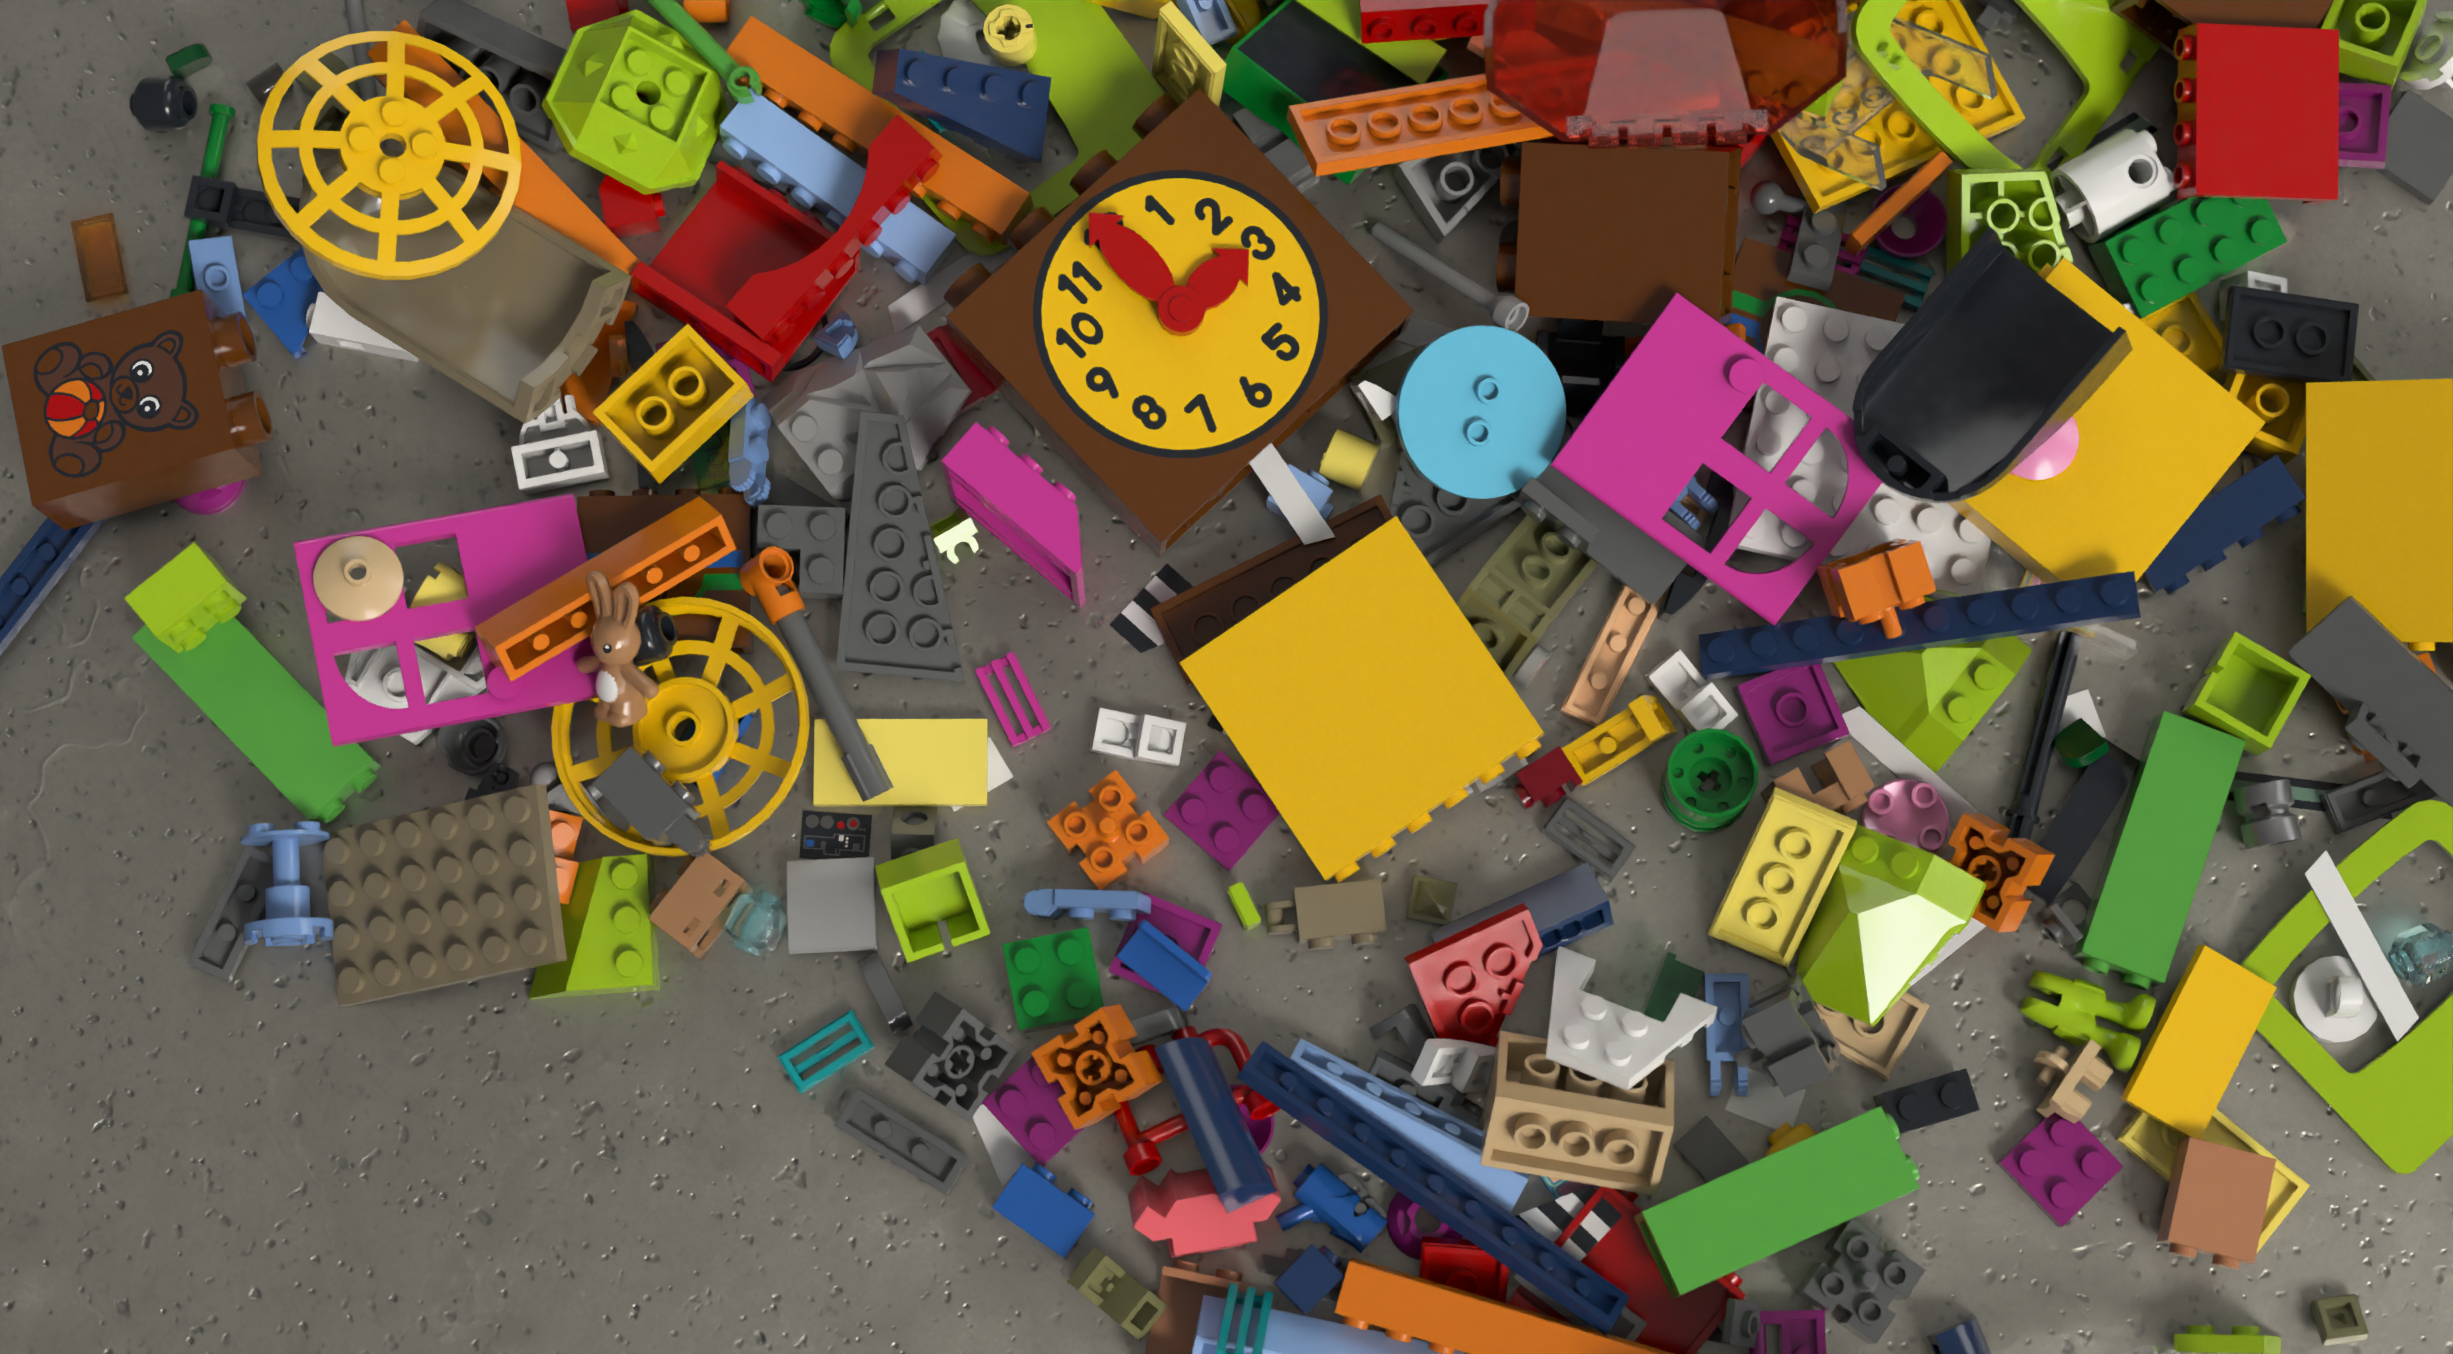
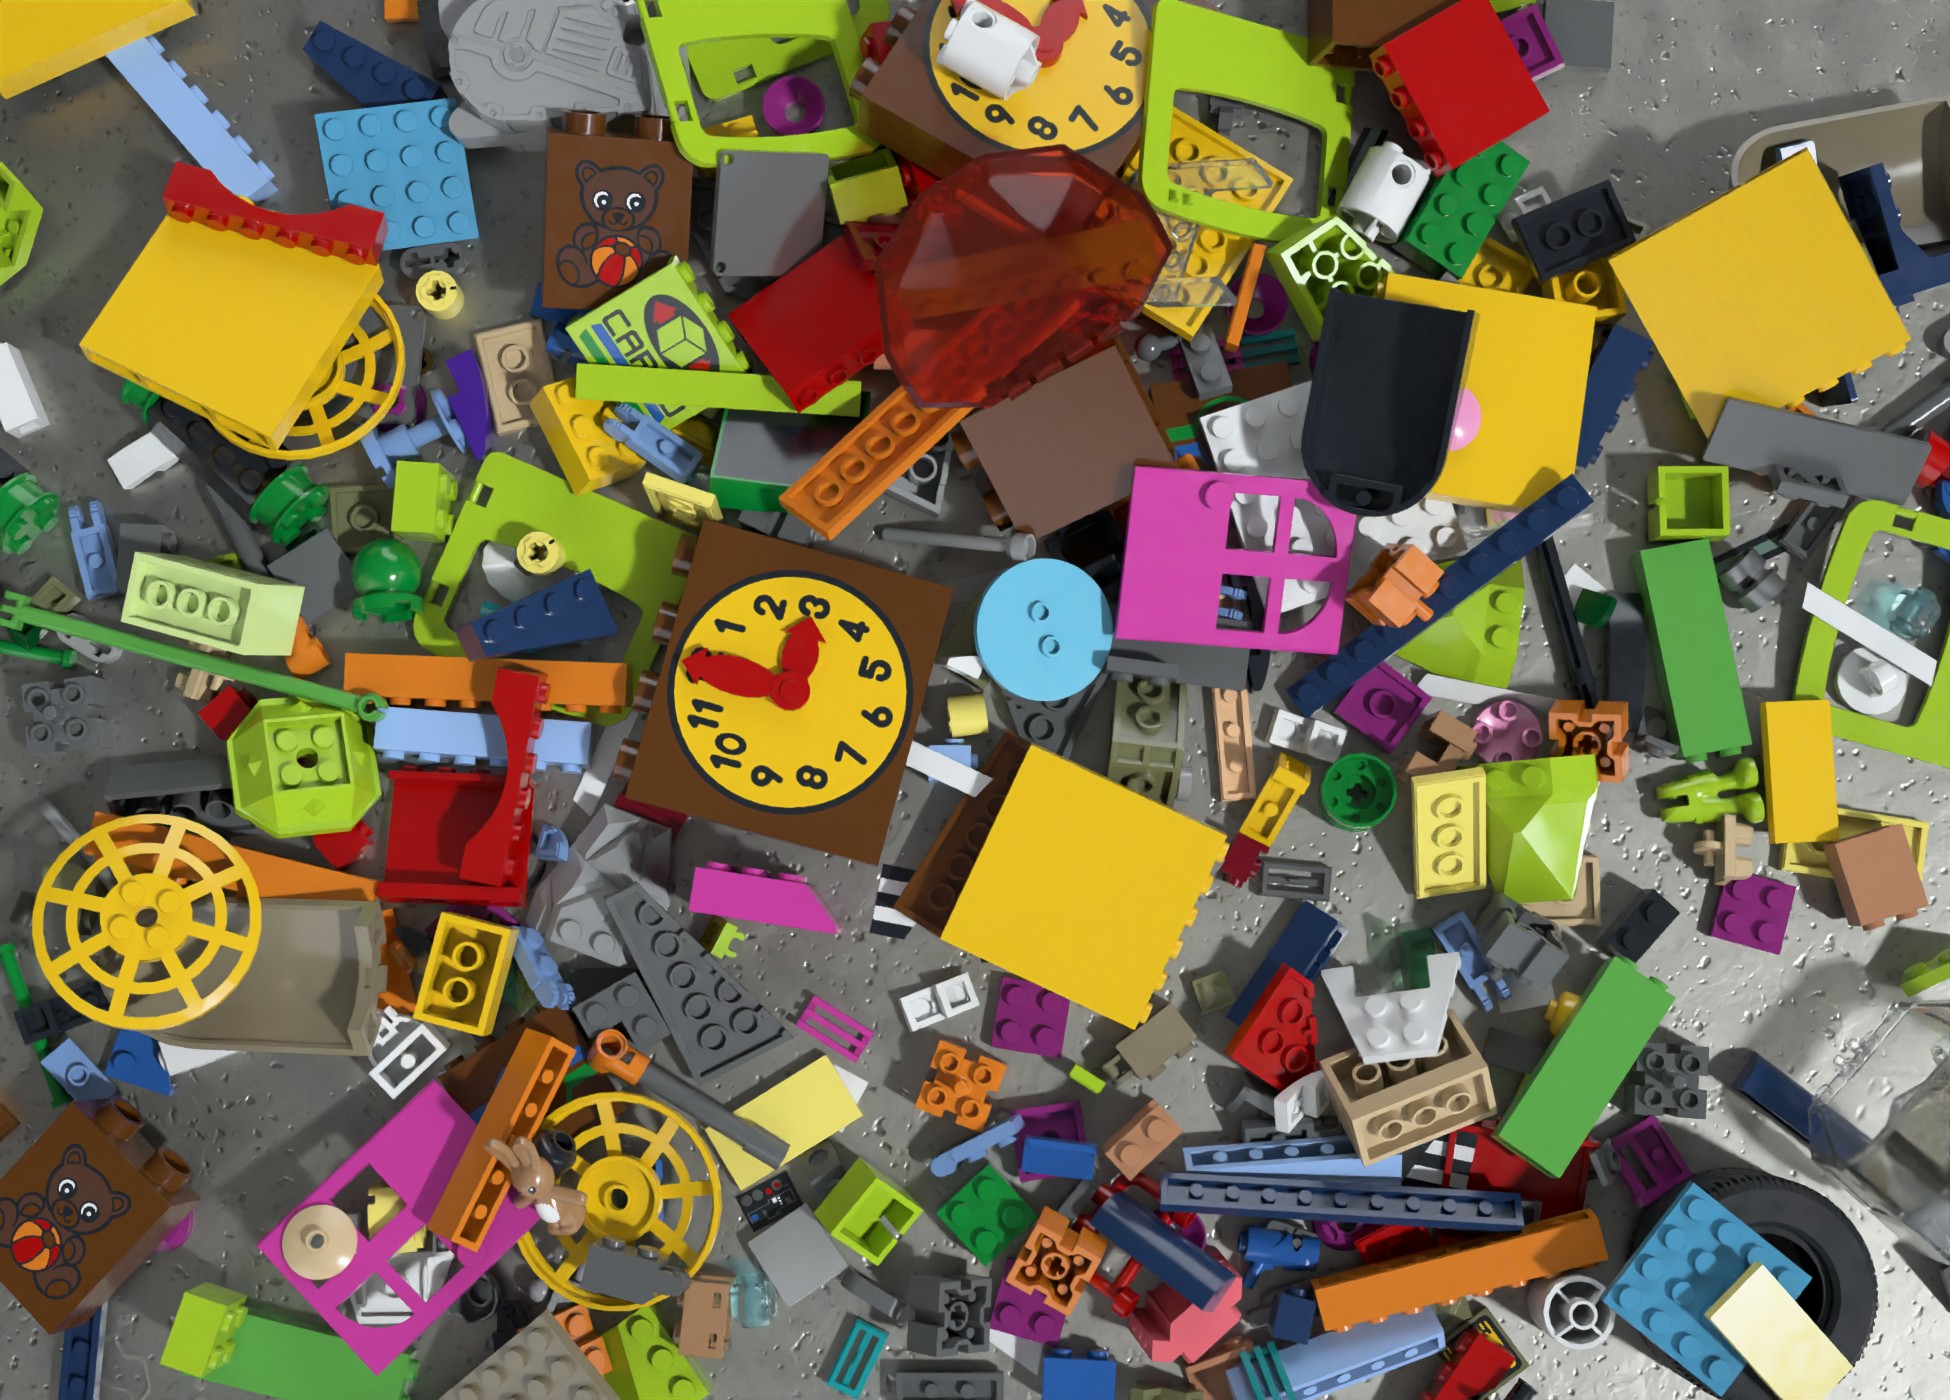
camera: 30 degrees left, 5 degrees up
none -> nougat panel [1101,1098,1183,1181]

